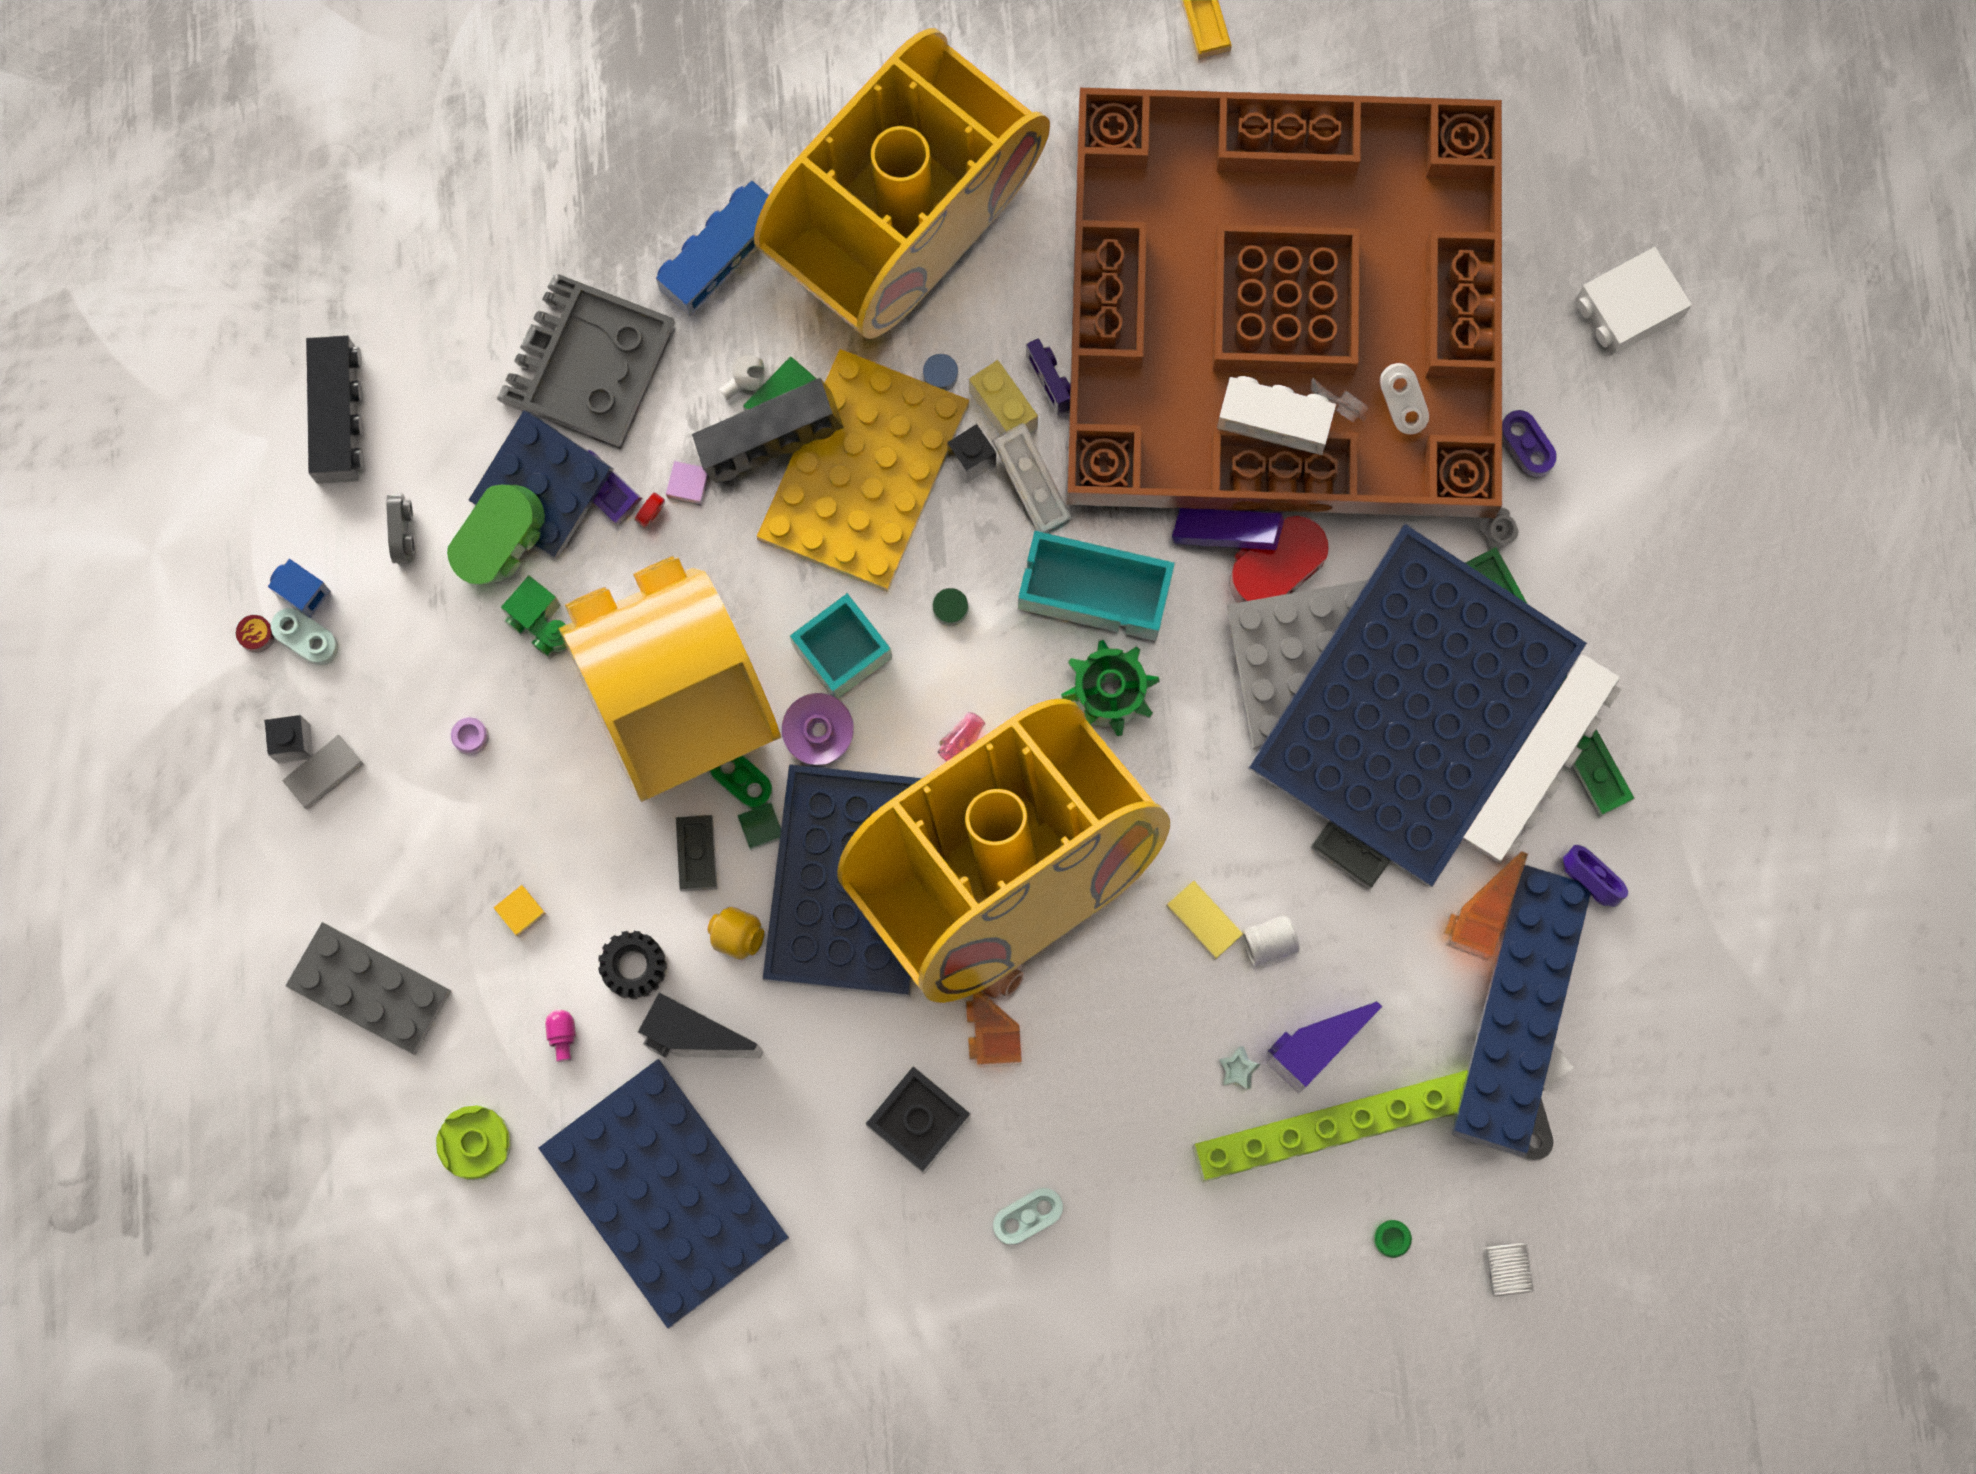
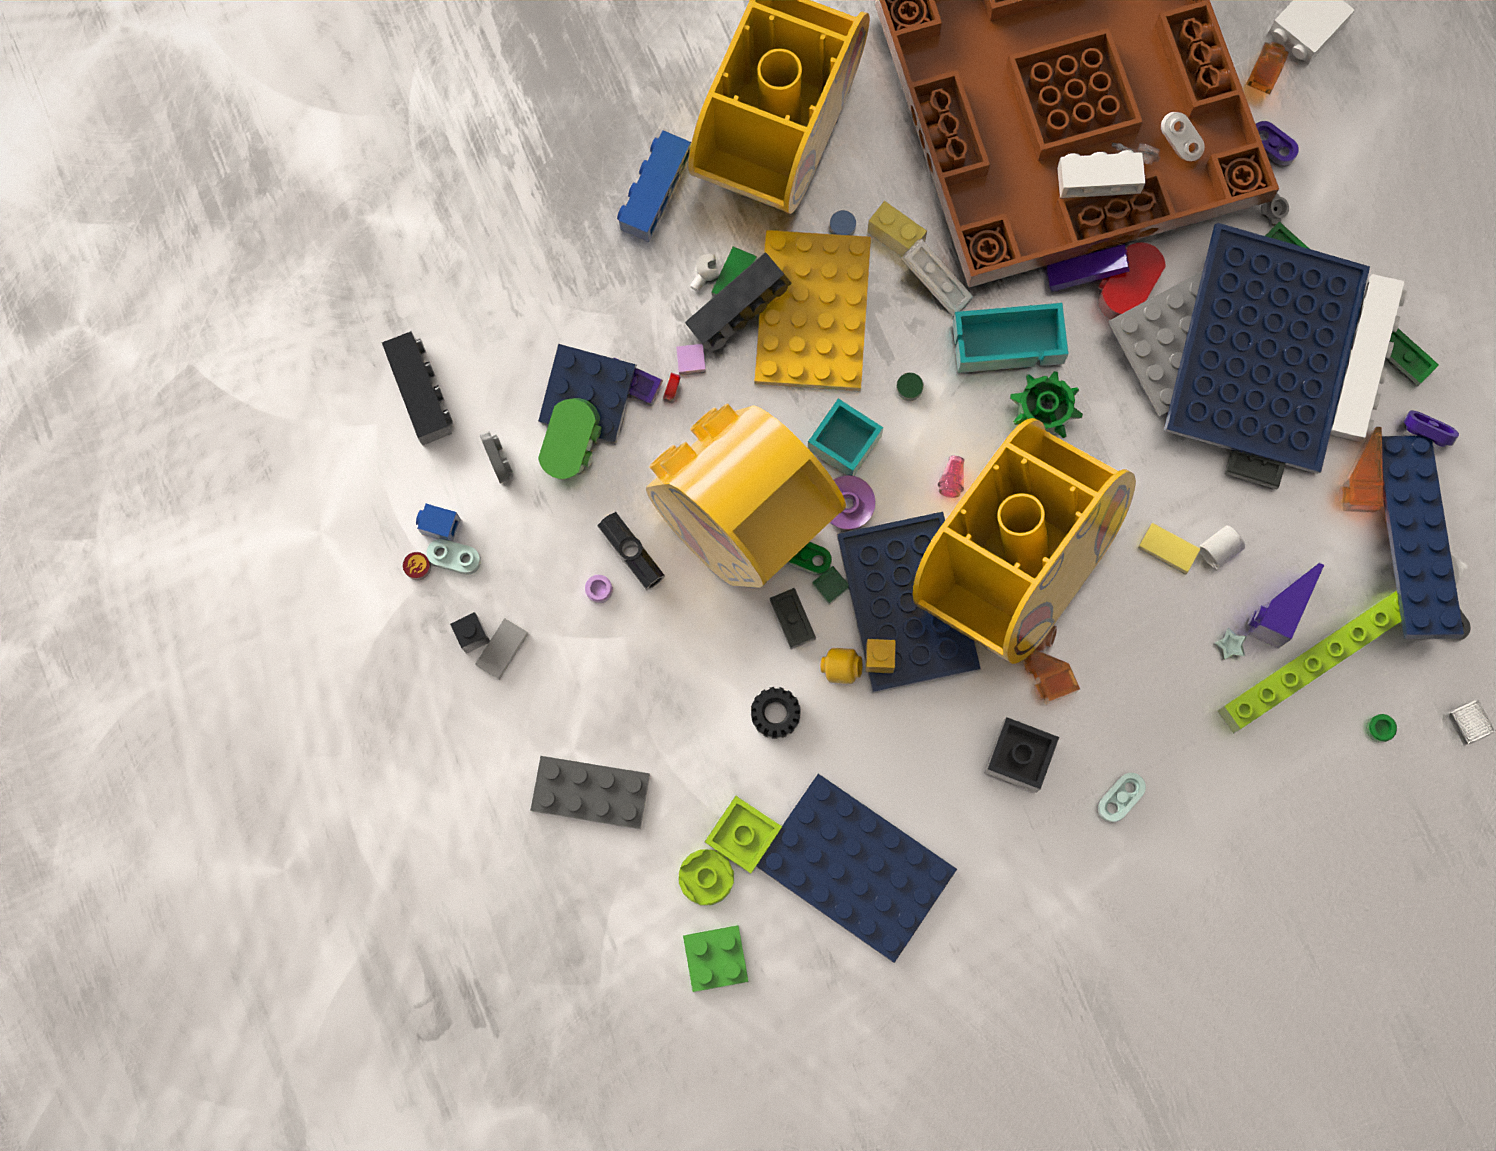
camera: 15 degrees left, 0 degrees up
yellow tile [493,885,546,937] -> none
dark grey hinge [497,274,675,447] -> none
green brick [501,575,567,657] -> none
dark pink cylinder [545,1009,576,1062] -> none
black slope [638,992,764,1058] -> none
black brick [947,424,996,483] -> none
dark purple plate [1026,338,1070,415] -> none
none -> black piece [597,512,665,591]
none -> bright green plate [683,925,749,992]
none -> lime plate [705,796,782,874]
none -> yellow brick [865,639,895,673]
none -> clear orange slope [1246,42,1289,95]

